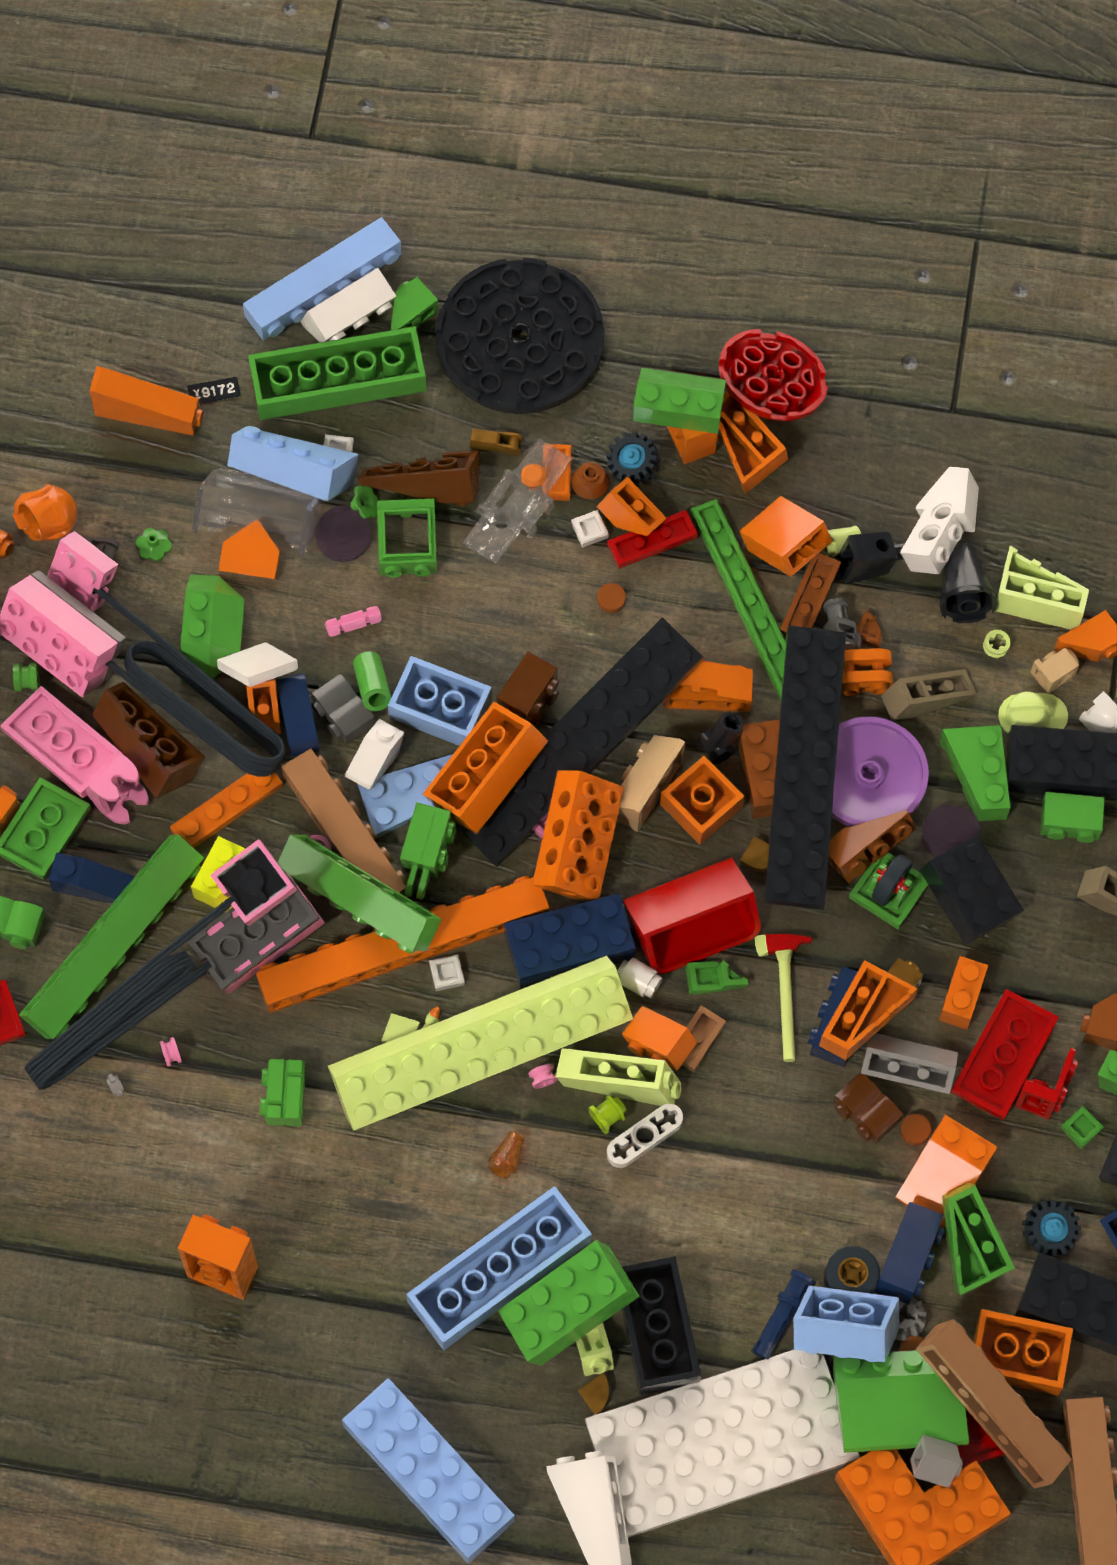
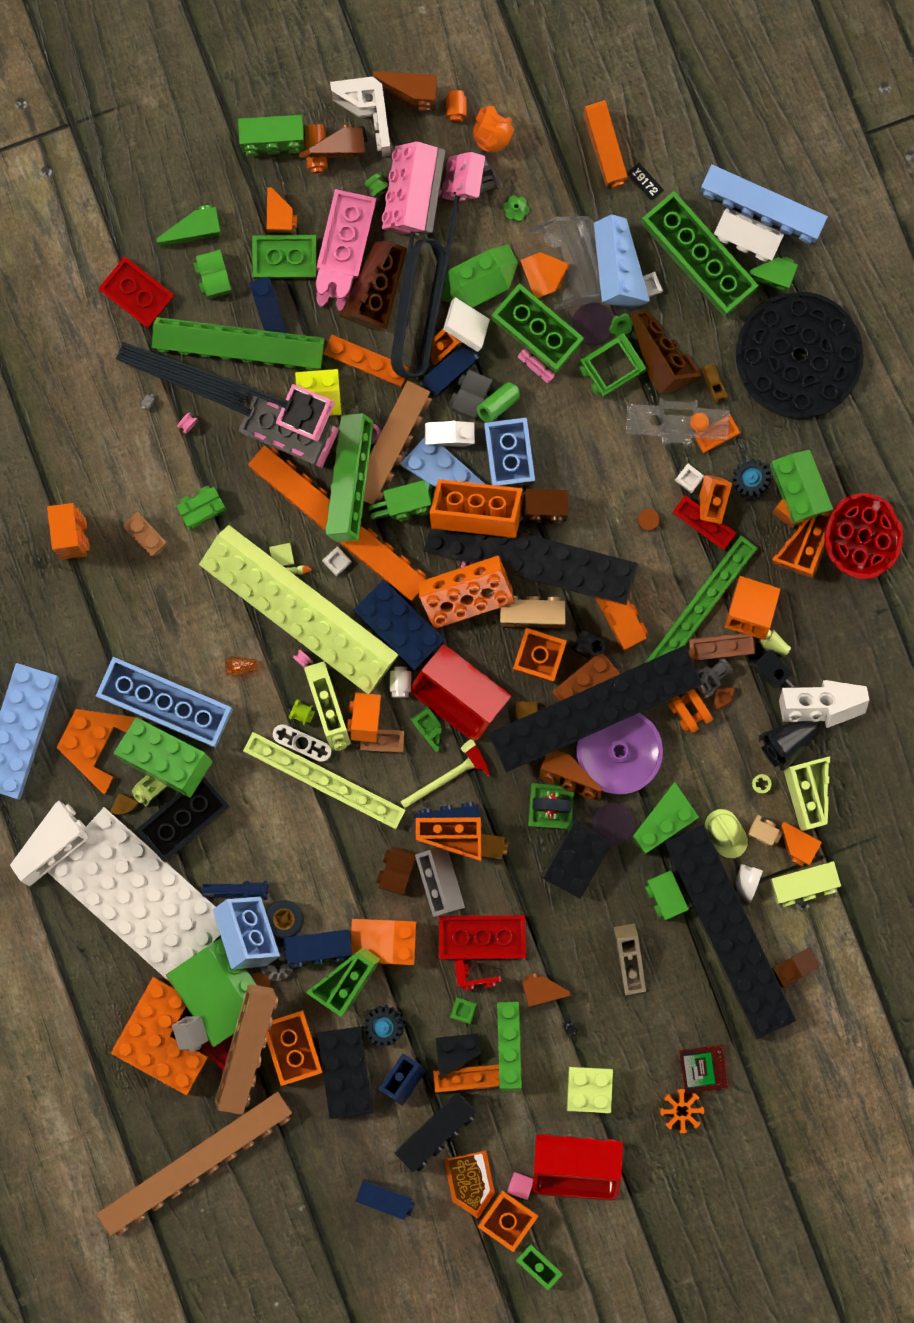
camera: 60 degrees right, 15 degrees up
dark orange cone [571,462,610,500] -> none
dark tan slope [881,669,976,721] -> none
dark orange tile [900,1114,931,1146] -> none
orange brick [939,956,988,1030] -> none
none -> orange wing [57,709,143,794]
none -> medium nougat brick [124,512,169,559]
none -> yellowish green plate [243,732,406,829]
none -> bright green brick [491,283,584,374]

